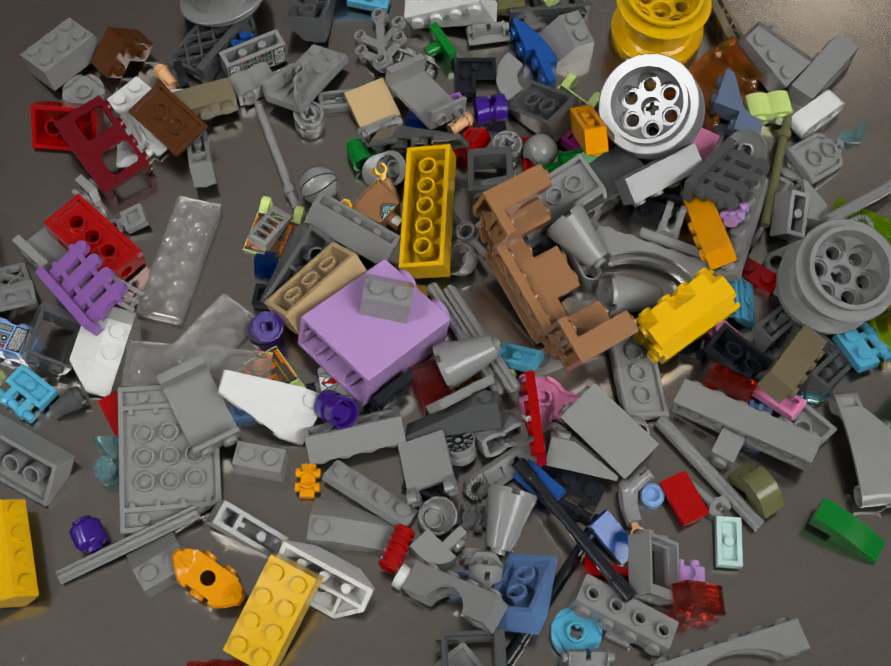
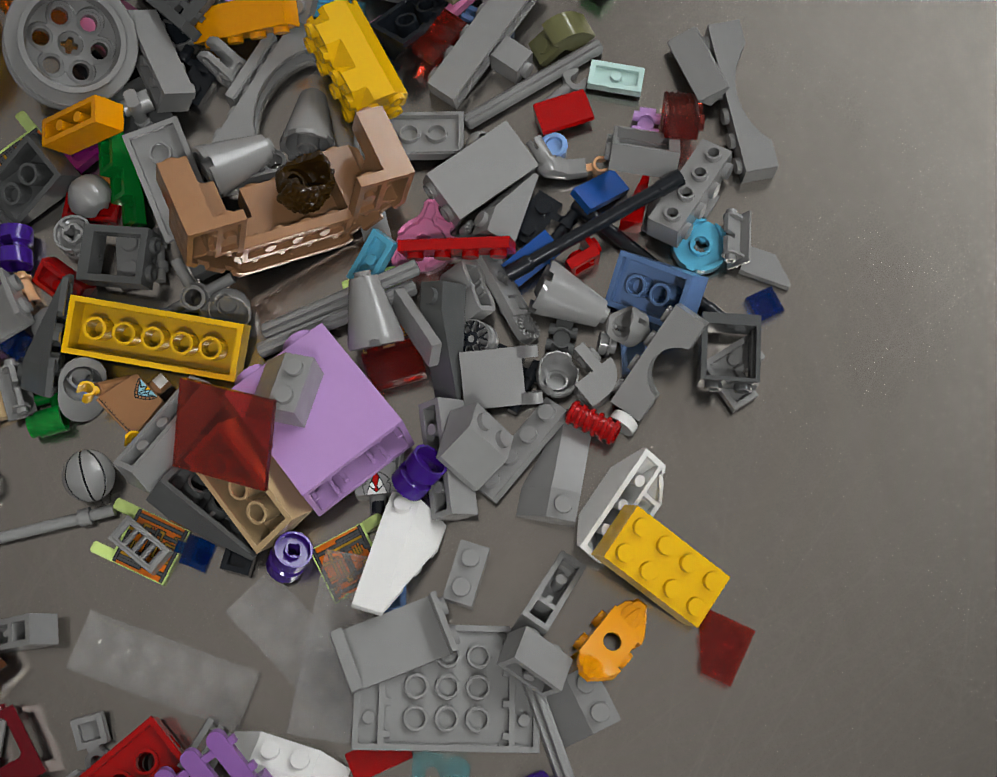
camera: 80 degrees left, 10 degrees up
light orange piece [295,464,321,499] -> none
black plate [368,369,416,413] -> none
none -> light grey plate [120,89,155,129]
none -> clear red piece [172,377,277,491]
none -> dark brown hair [275,150,336,215]
none -> light grey slope [436,402,513,491]
none -> light grey brick [496,626,573,697]
none -> red bracket [565,237,602,276]
none -> light grey slope [667,26,730,106]

